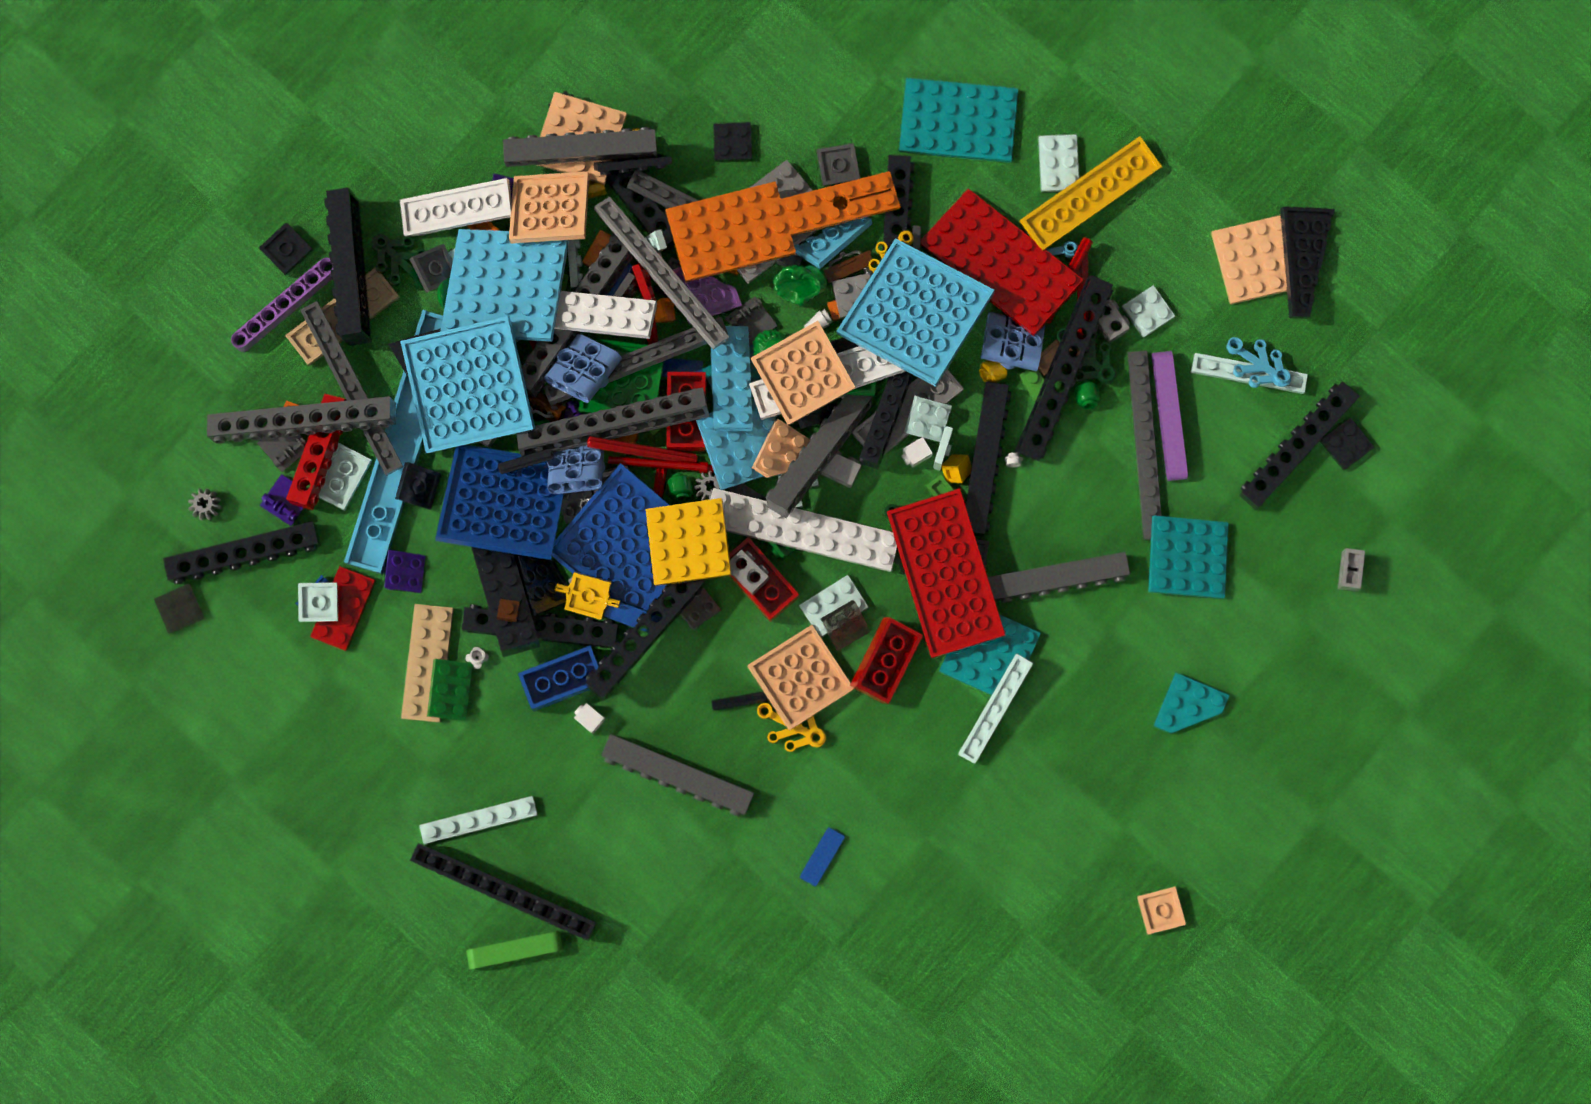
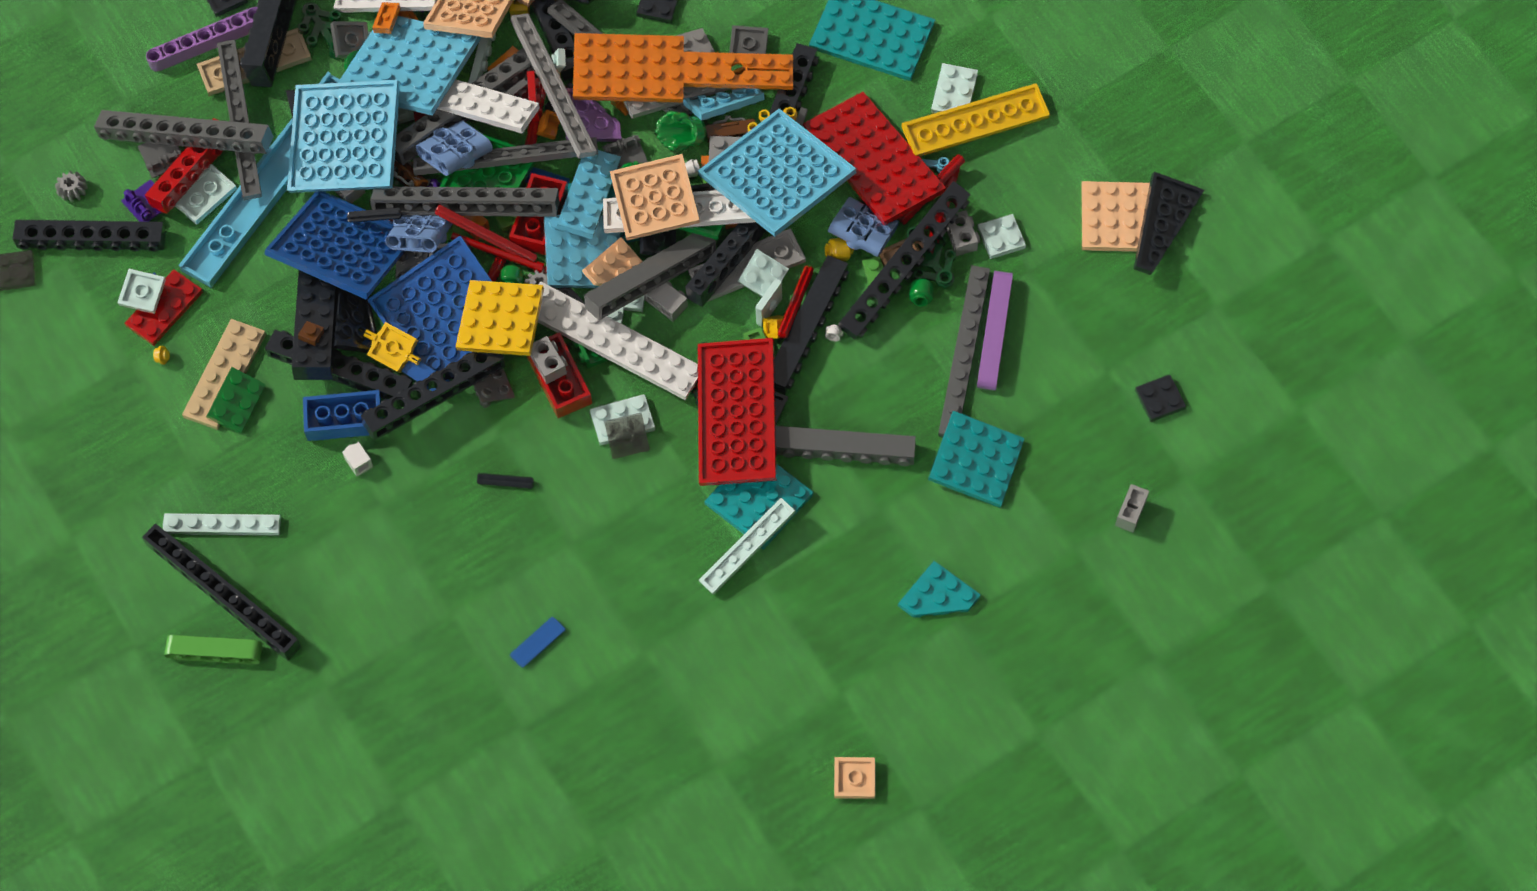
camera: 15 degrees right, 15 degrees down
dark purple hinge [384,550,425,593] -> none
black plate [395,462,441,510] -> none
white plate [465,647,489,669] -> none
dark grey brick [601,734,754,817] -> none
light nougat plate [747,625,854,731] -> none
yellow plant [757,703,826,752] -> none
red brick [850,617,923,704] -> none
white brick [901,437,932,468] -> none
light aqua plate [1191,353,1308,394] -> none
medium azure plant [1226,337,1291,388] -> none
black brick [1239,381,1360,510] -> none
none -> yellow plate [153,346,170,365]
none -> orange plate [372,2,401,34]
none -> red axle [778,266,814,338]

